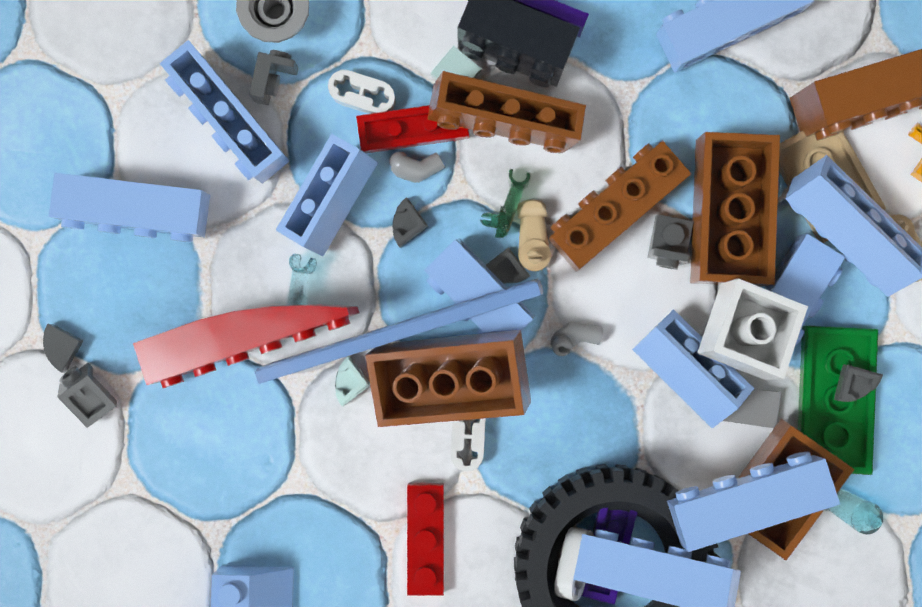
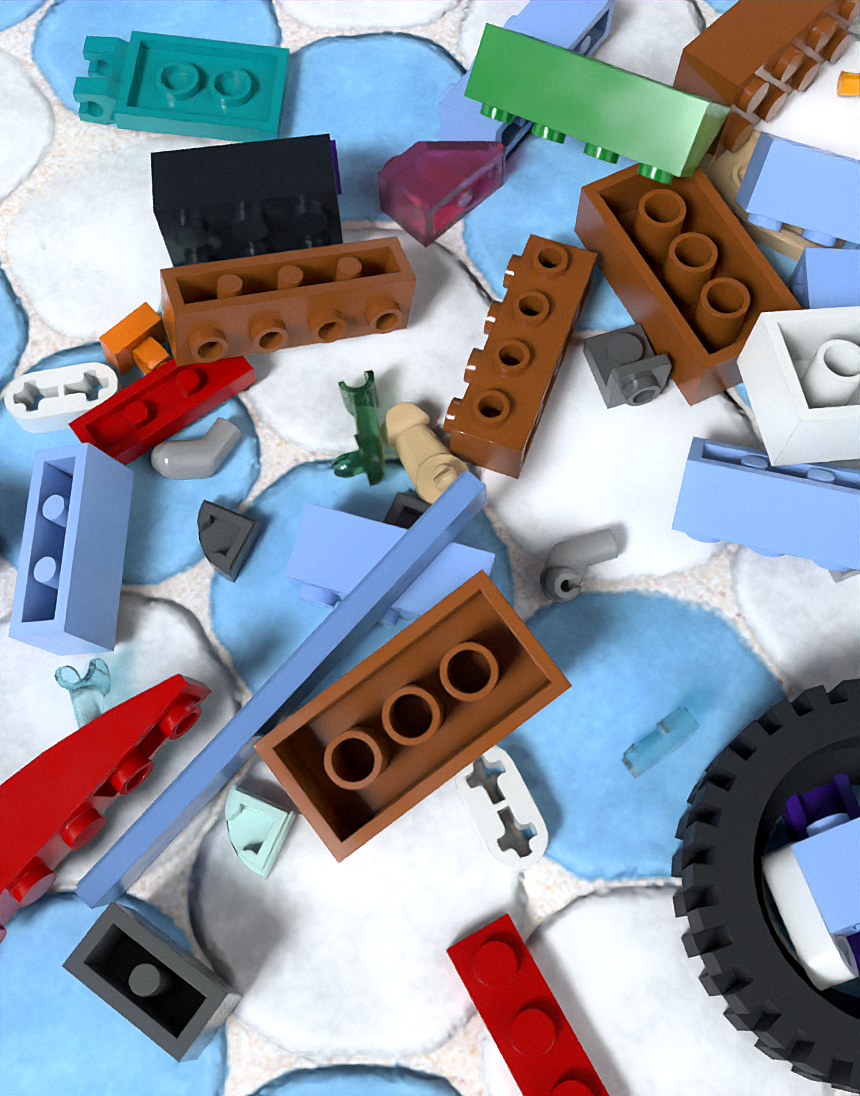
camera: 30 degrees left, 20 degrees down
none -> dark grey brick [62,901,243,1062]
none -> orange tile [99,301,170,377]
none -> clear pink slope [377,141,506,248]
none -> slope [464,23,731,185]
none -> clear light blue tile [621,707,700,779]

